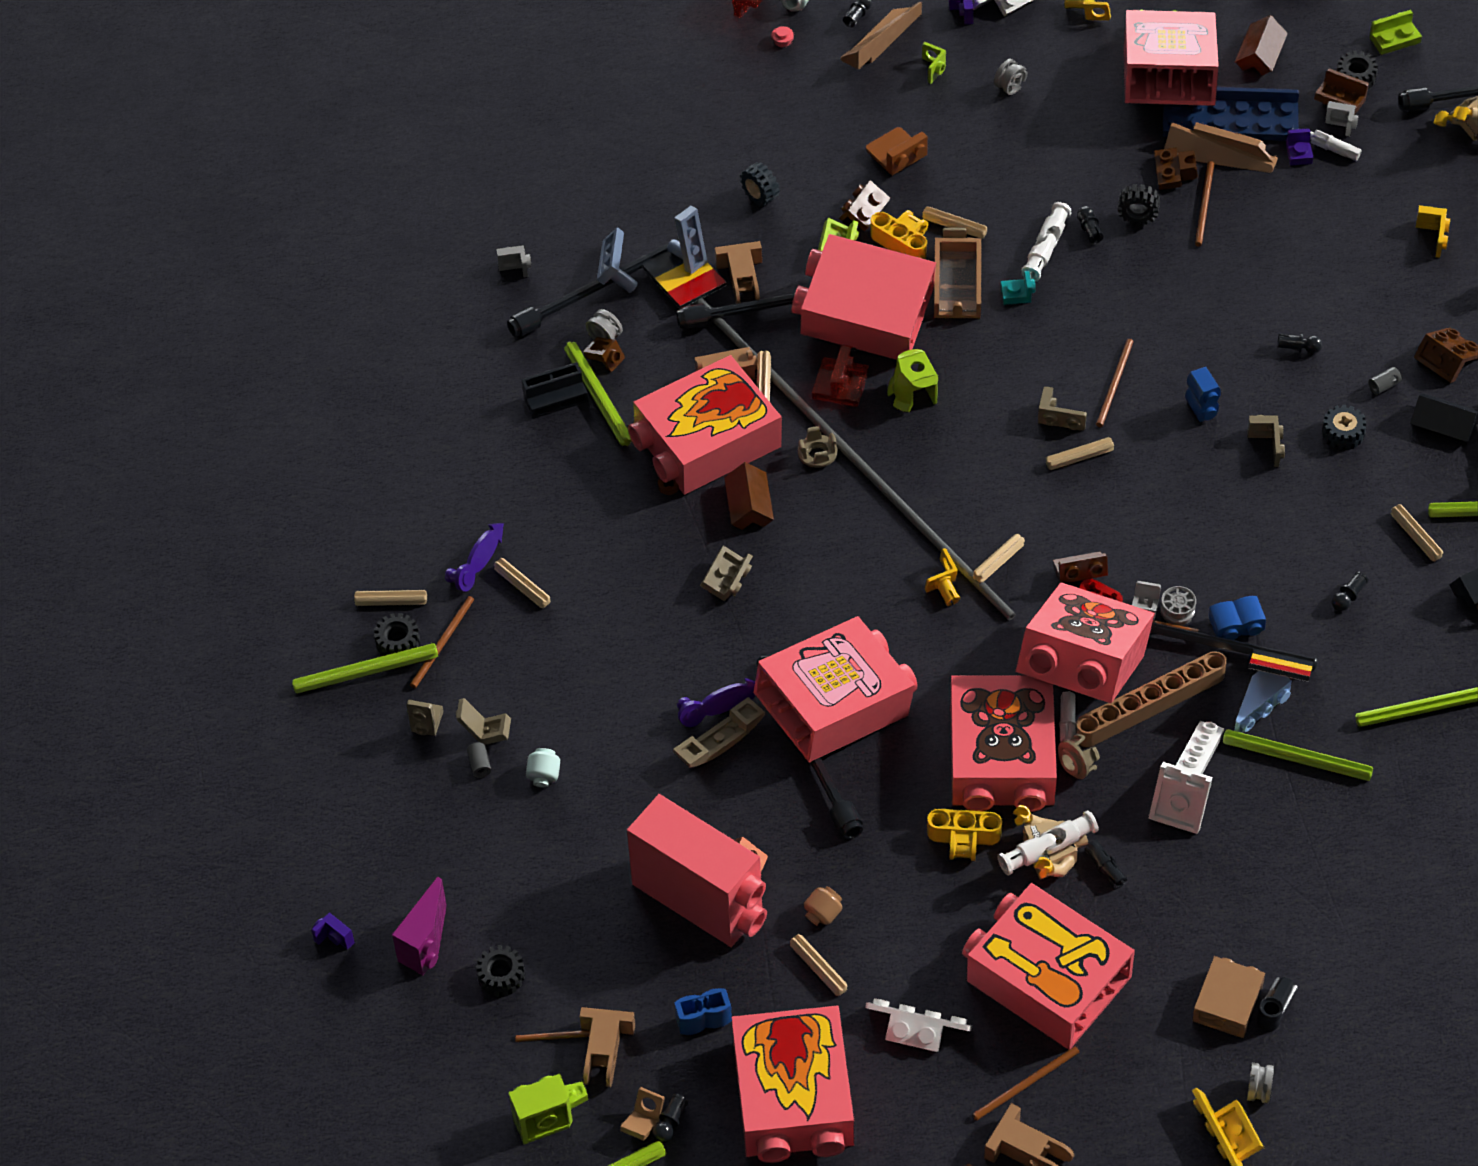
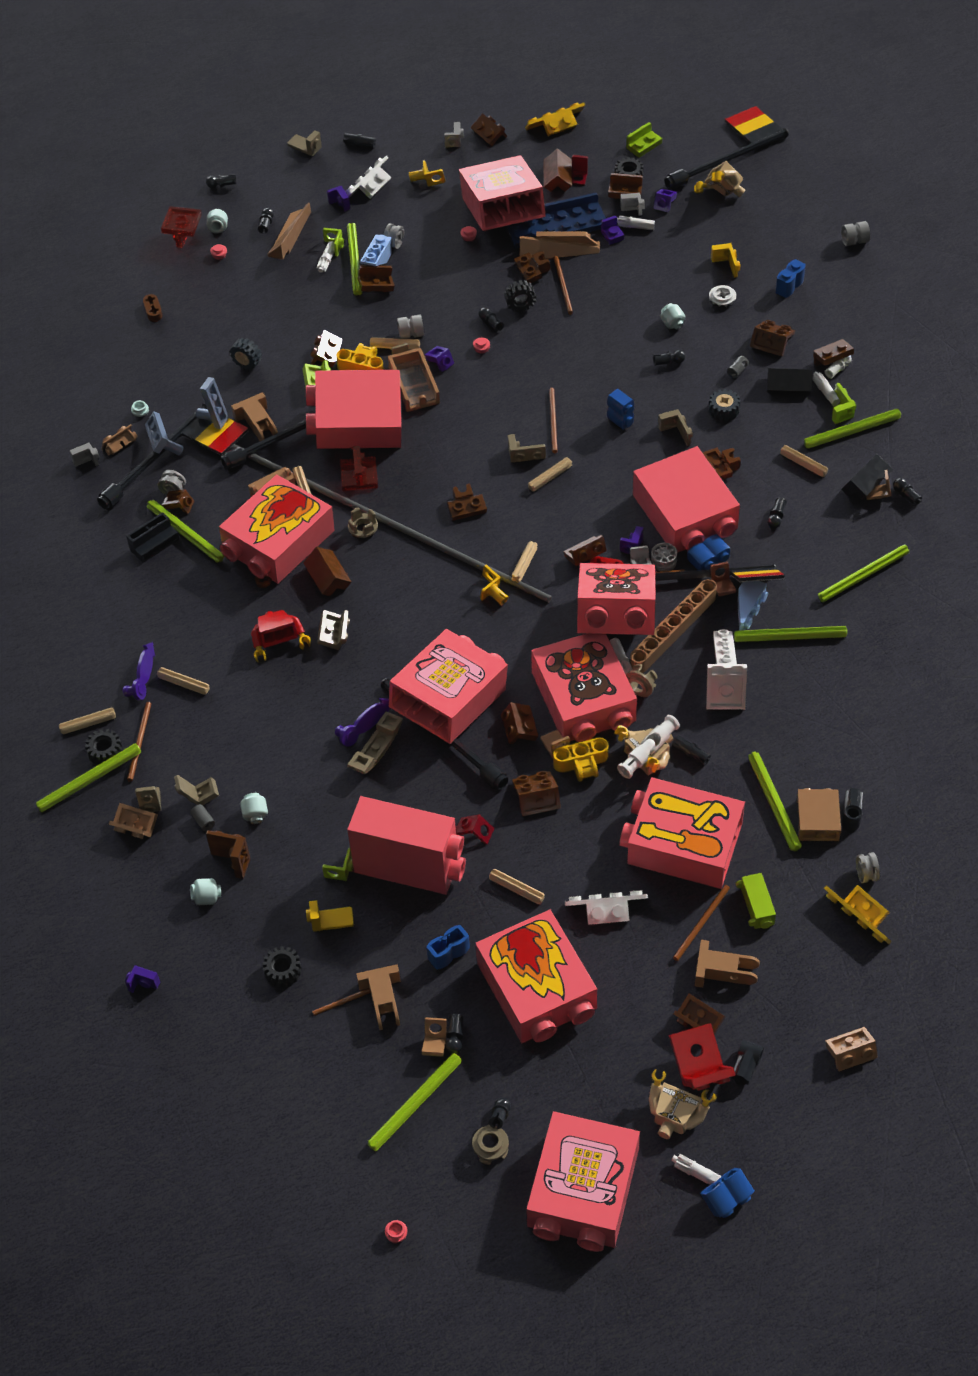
camera: 20 degrees left, 0 degrees up
magenta slope [392,877,447,975] -> none
lime hinge [509,1074,588,1144] -> none
medium nougat head [804,886,842,926] -> none
dark orange bracket [866,127,928,175] -> none
lime piece [888,349,938,412] -> none
teal bracket [1001,271,1036,305] -> none
white piece [1021,202,1071,281] -> none
none -> medium nougat hinge [101,424,138,455]
none -> medium nougat bracket [109,803,158,839]
none -> light aqua plate [131,400,149,417]
none -> reddish brown beam [143,294,163,322]
none -> light aqua head [190,878,221,905]
none -> reddish brown bracket [206,830,250,879]
none -> red torso [251,610,311,662]
none -> yellow bracket [306,900,354,931]
none -> white piece [316,241,335,272]
none -> lime bracket [322,848,353,881]
none -> lime axle [347,223,362,295]
none -> reddish brown bracket [357,265,395,292]
none -> light blue slope [360,235,392,266]
none -> light grey wheel [397,314,424,339]
none -> dark purple bracket [424,346,454,372]
none -> reddish brown plate [447,483,487,521]
none -> dark red bracket [456,814,494,844]
none -> coral plate [460,226,477,241]
none -> coral plate [473,338,490,353]
none -> reddish brown bracket [501,702,538,744]
none -> reddish brown bracket [512,771,561,816]
none -> medium nougat bracket [541,730,570,758]
none -> dark red bracket [572,155,588,186]
none -> dark purple bracket [620,526,643,554]
none -> coral brick [633,446,740,553]
none -> dark purple bracket [654,189,677,212]
none -> light aqua head [660,303,685,329]
none -> reddish brown plate [702,448,741,480]
none -> white gear [709,285,736,307]
none -> copper bracket [710,562,736,596]
none -> lime brick [735,873,776,929]
none -> lime axle [748,752,801,851]

